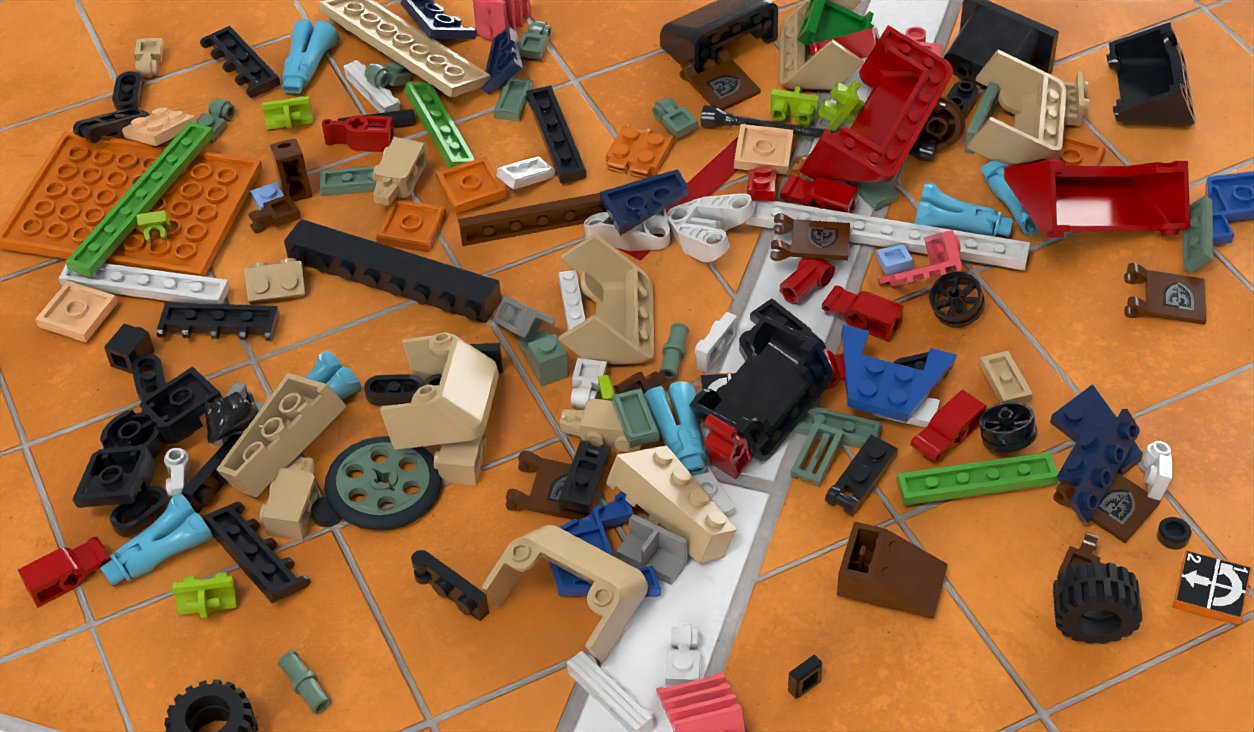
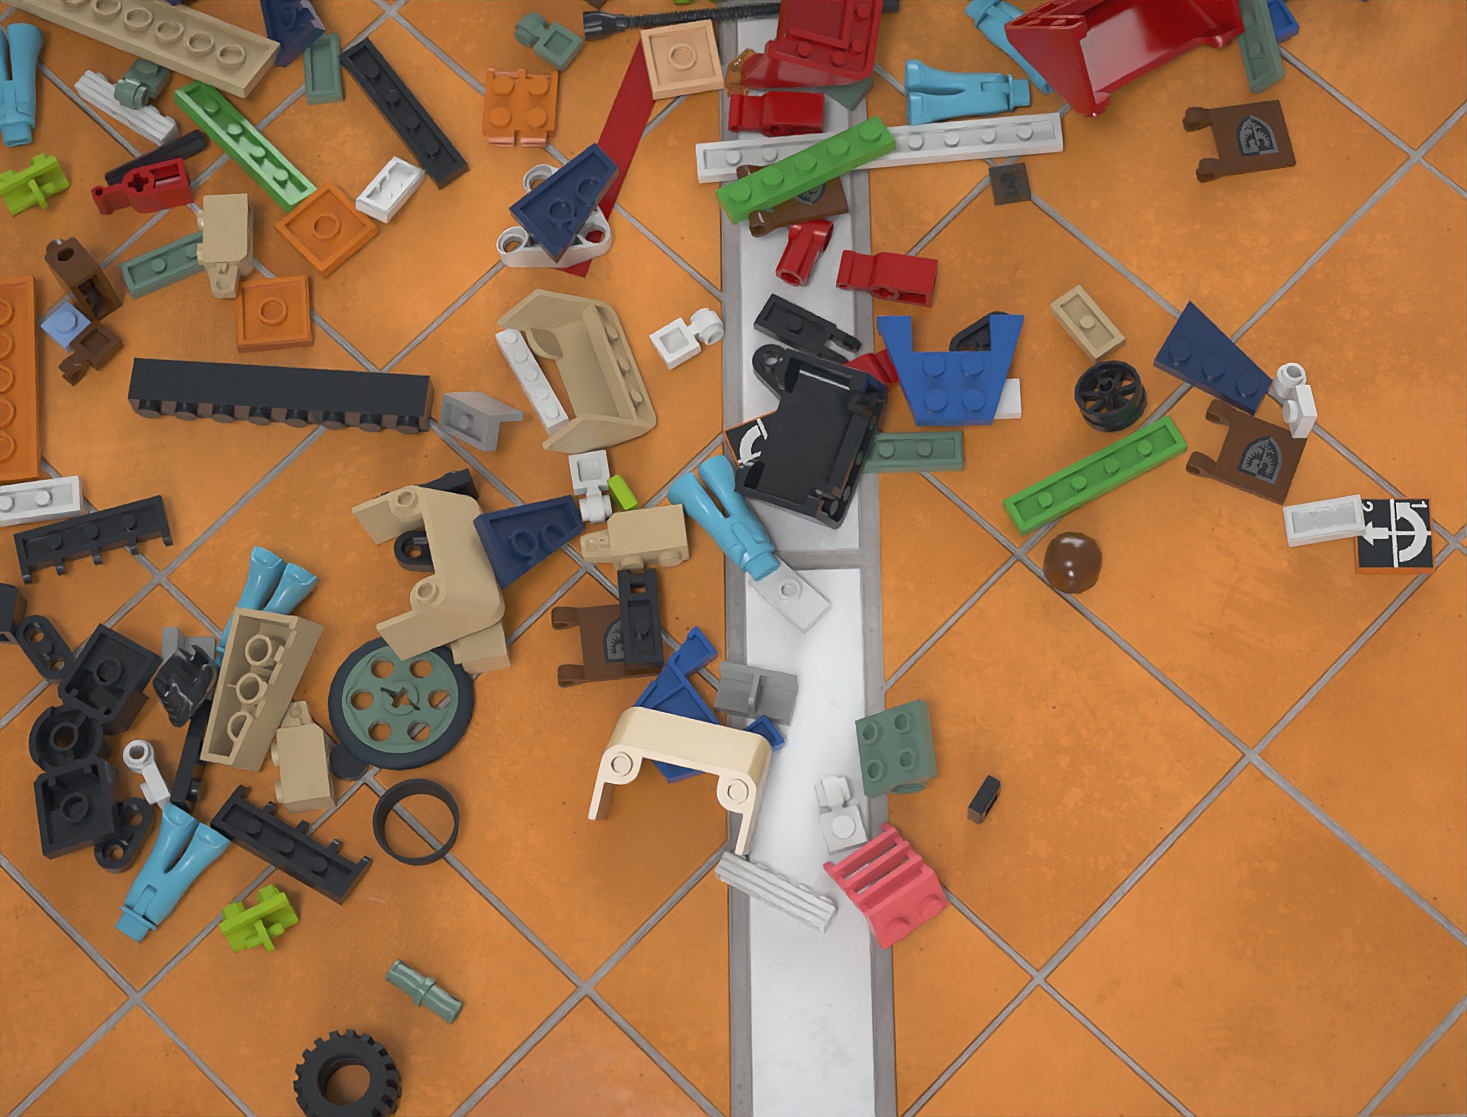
camera: 15 degrees left, 20 degrees up
red piece [18,536,111,608] -> none
tan bracket [244,258,306,304] -> none
black plate [364,374,424,405] -> none
black plate [411,550,489,621] -> none
reddish brown plate [458,193,607,246] -> none
sand green arch [518,330,569,387] -> none
tan wedge [606,445,737,563] -> none
sand green tile [612,389,659,448] -> none
reddish brown plate [613,370,668,394] -> none
sand green pin [659,323,689,381] -> none
white connector [666,193,755,263] -> none
white plate [695,312,737,373] -> none
red piece [704,414,752,479] -> none
red plate [747,167,777,201] -> none
sand green tile [790,421,844,488] -> none
black plate [825,434,898,516] -> none
reddish brown slope [837,521,948,619] -> none
light blue plate [876,244,913,276] -> none
coral plate [877,230,963,286] -> none
red piece [910,390,987,462] -> none
black wheel [929,272,985,328] -> none
black tyre [1053,562,1142,644] -> none
dark blue bracket [1056,409,1140,523] -> none
reddish brown plate [1057,532,1101,576] -> none
black tile [1157,517,1192,550] -> none
none -> black tyre [372,779,459,866]
none -> dark blue wing [473,495,586,590]
none -> white plate [649,308,724,370]
none -> bright green plate [715,115,896,225]
none -> sand green plate [855,699,938,798]
none -> clear smoke tile [988,162,1031,206]
none -> reddish brown hair [1043,532,1102,594]
none -> white plate [1283,494,1367,547]

